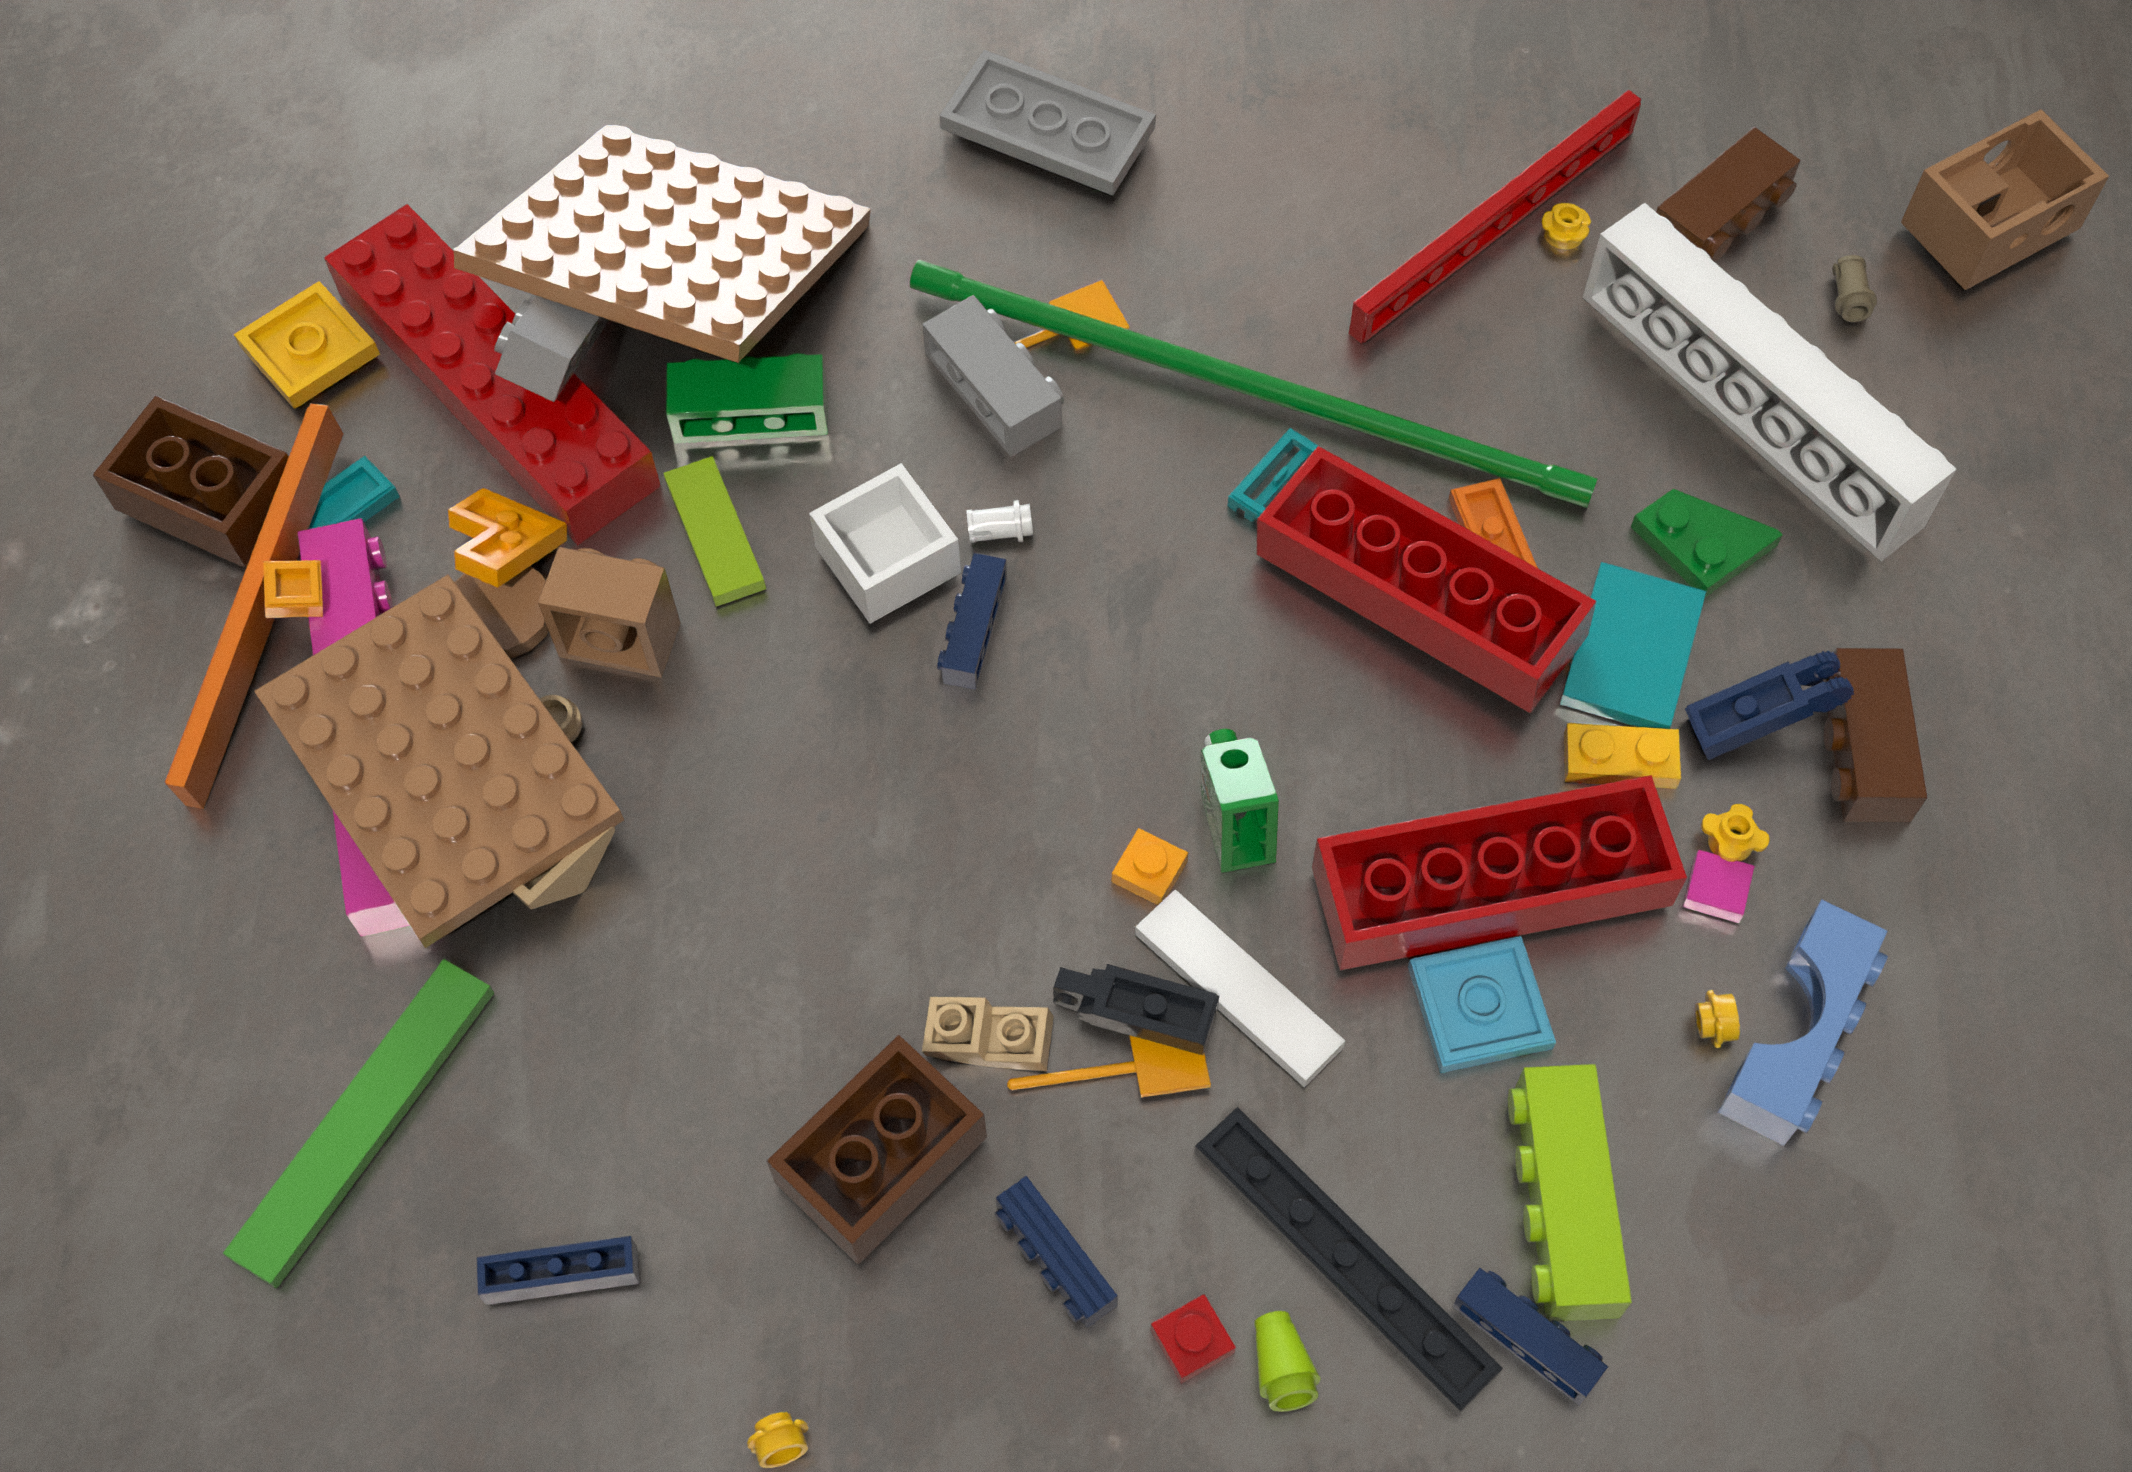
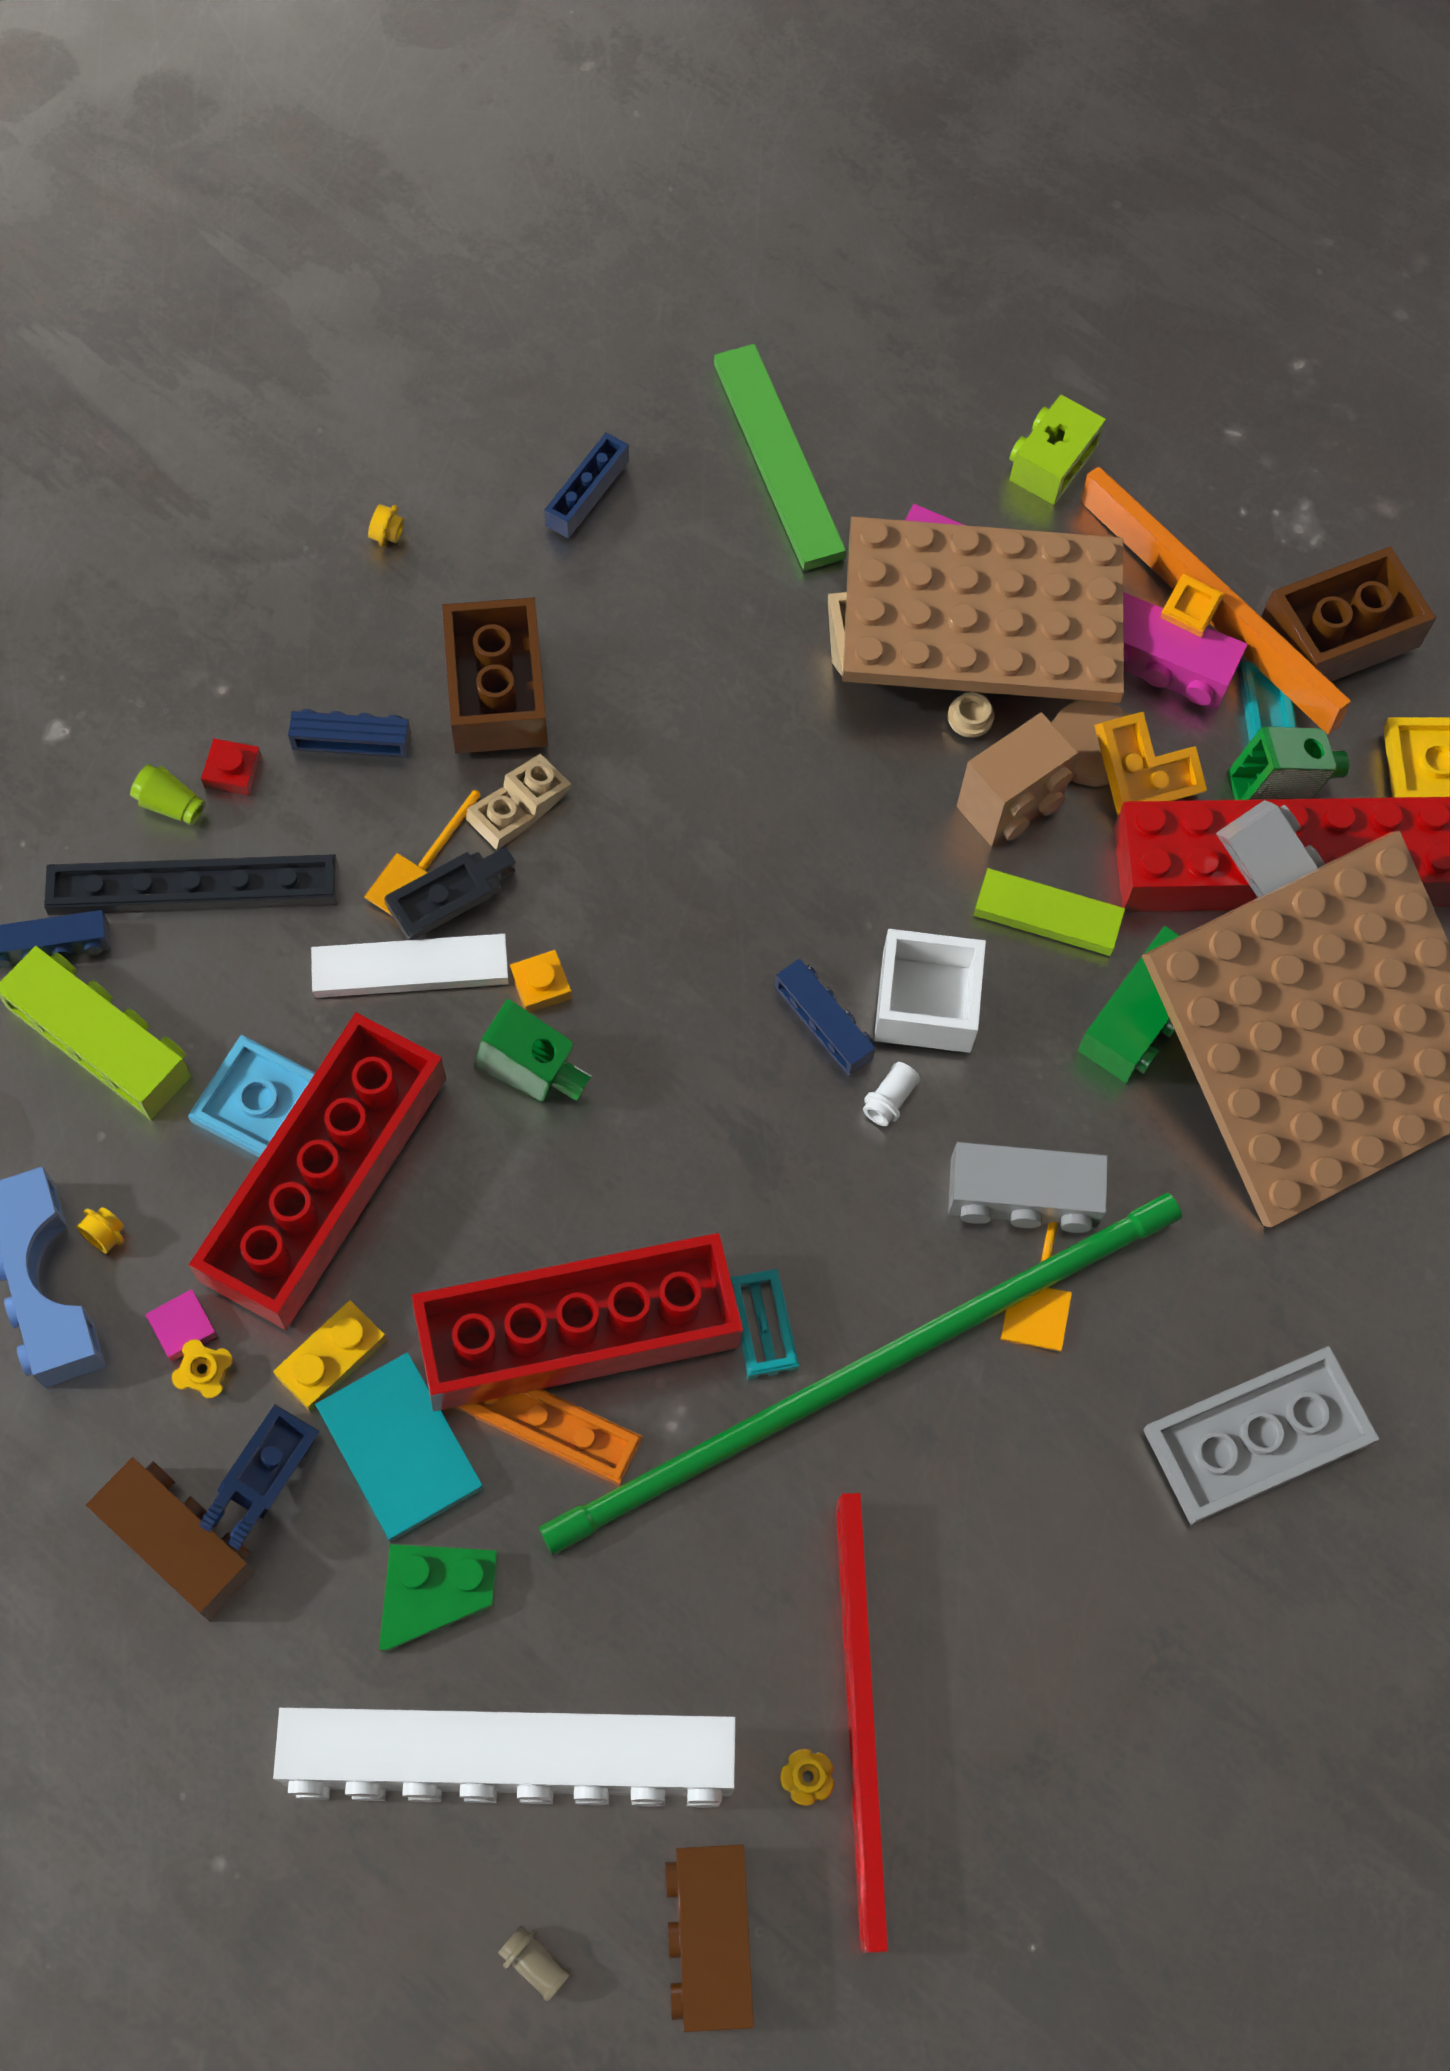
camera: 125 degrees right, 5 degrees up
none -> lime brick [1009,394,1106,505]
none -> green torso [1227,727,1350,800]

